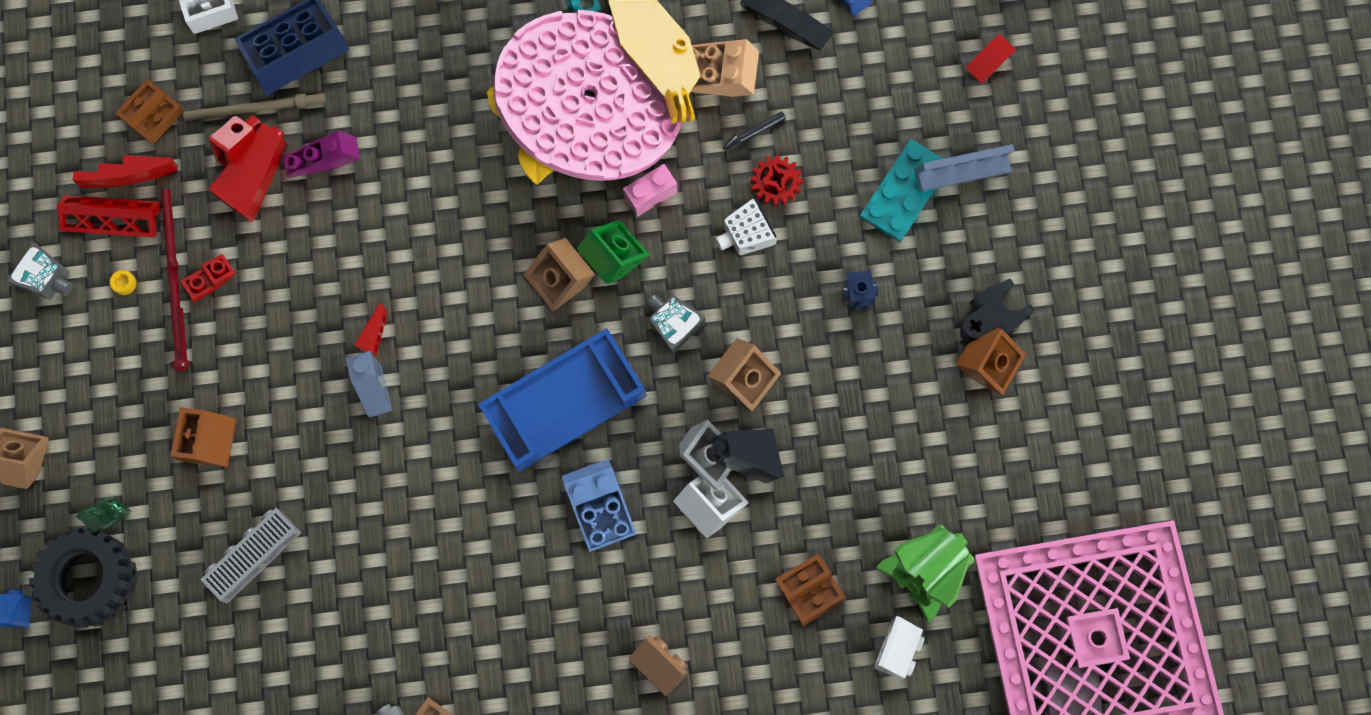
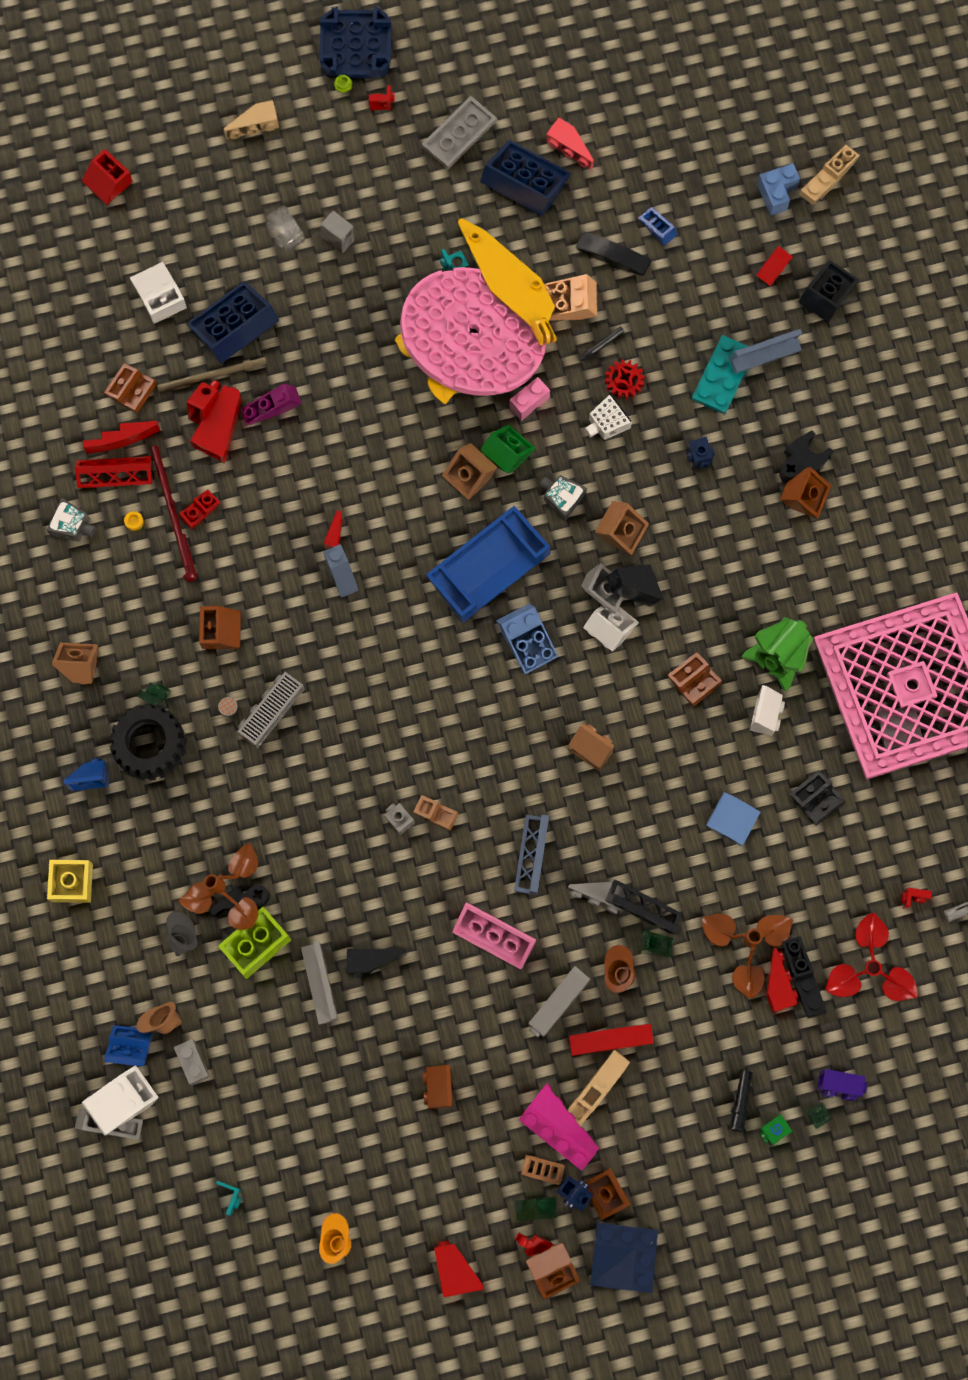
camera: 10 degrees left, 0 degrees up
none -> tile [218,697,238,717]
none -> black slope [798,260,859,323]

